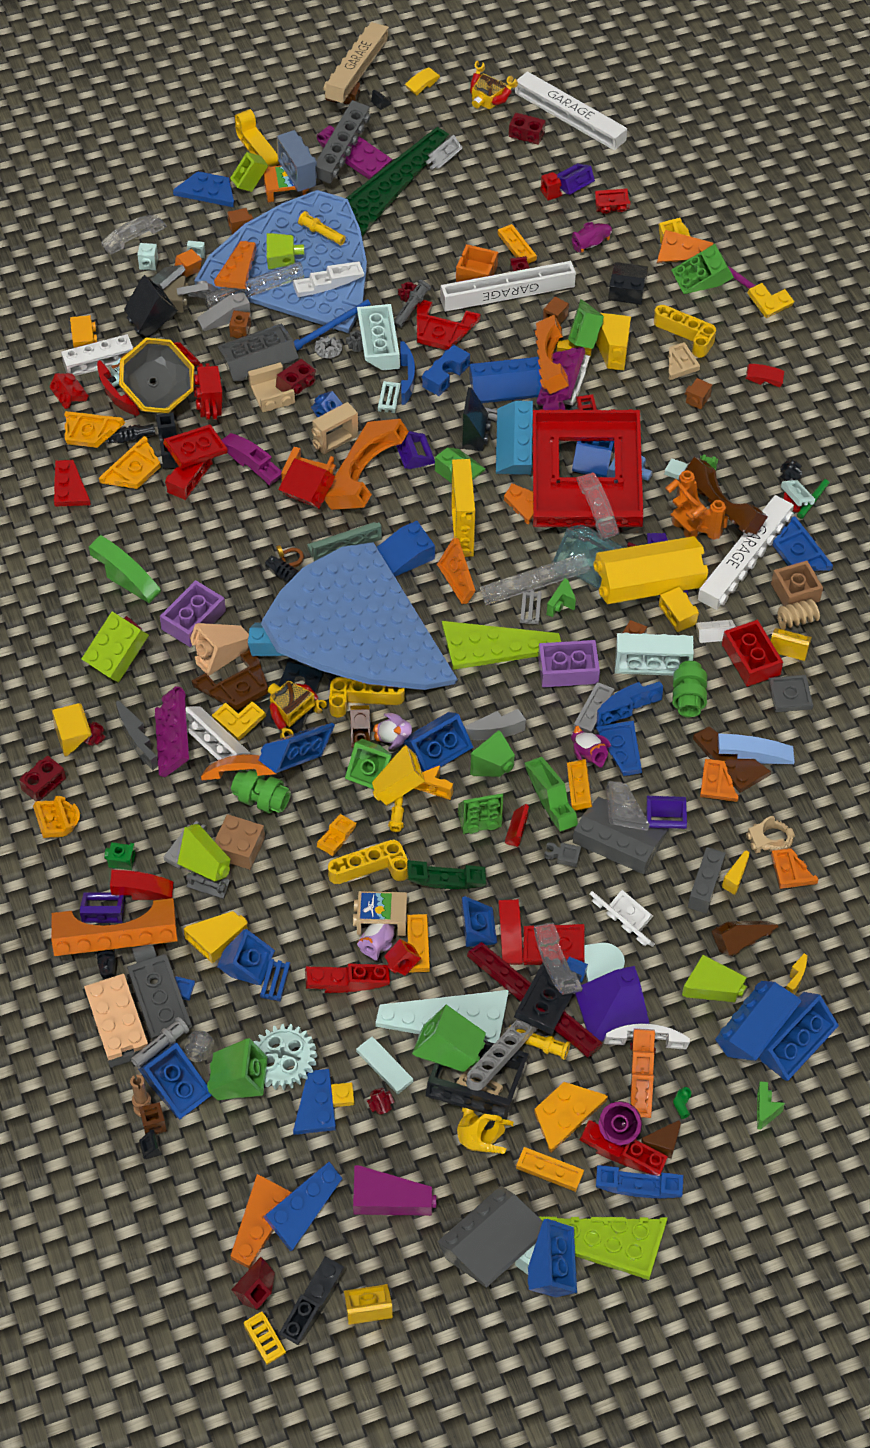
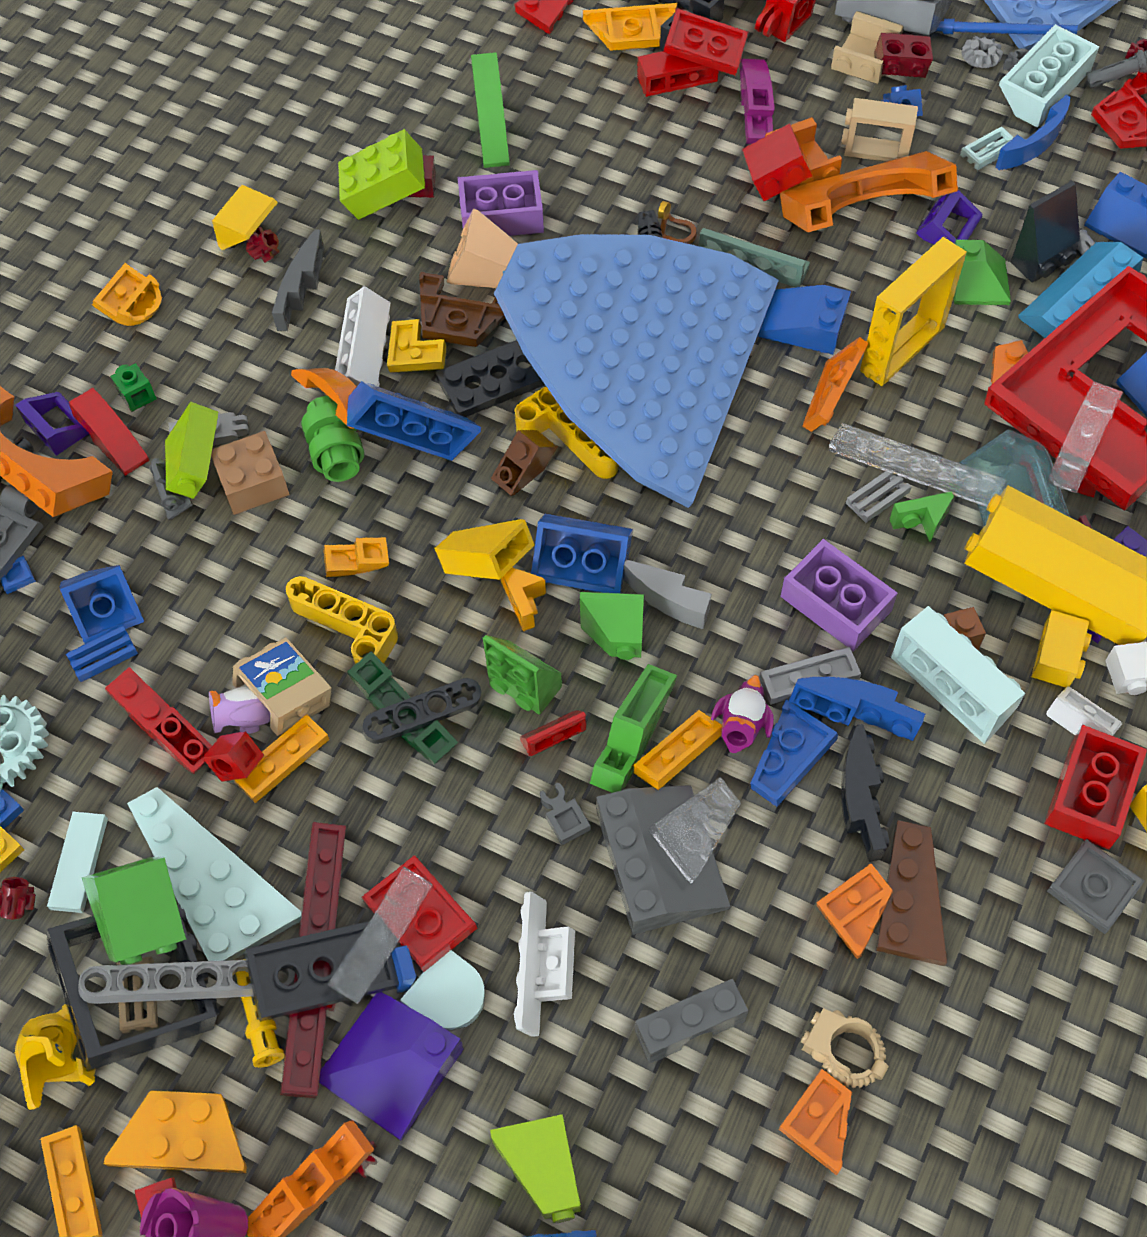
camera: 50 degrees right, 5 degrees up
dark red brick [19,755,66,801] -> none
magenta hinge [155,686,189,777] -> none
yellow slope [183,911,248,964] -> none
torso [268,681,327,738] -> none
bright green slope [345,739,392,789] -> none
animal [373,713,412,750] -> none
yellow pin [388,796,404,832] -> none
blue arch [422,345,470,396] -> none
lime wing [442,621,561,670] -> none
blue slope [461,896,497,947] -> none
red slope [498,899,523,965] -> none
white slope [604,1024,690,1049] -> none
dark purple tile [645,796,687,829] -> none
bright green piece [672,661,707,717] -> none
reddish brown slope [711,921,778,956] -> none
light blue slope [718,734,794,764] -> none
yellow slope [722,850,749,895] -> none
none -> black beam [362,678,481,744]
none -> black slope [841,724,889,862]

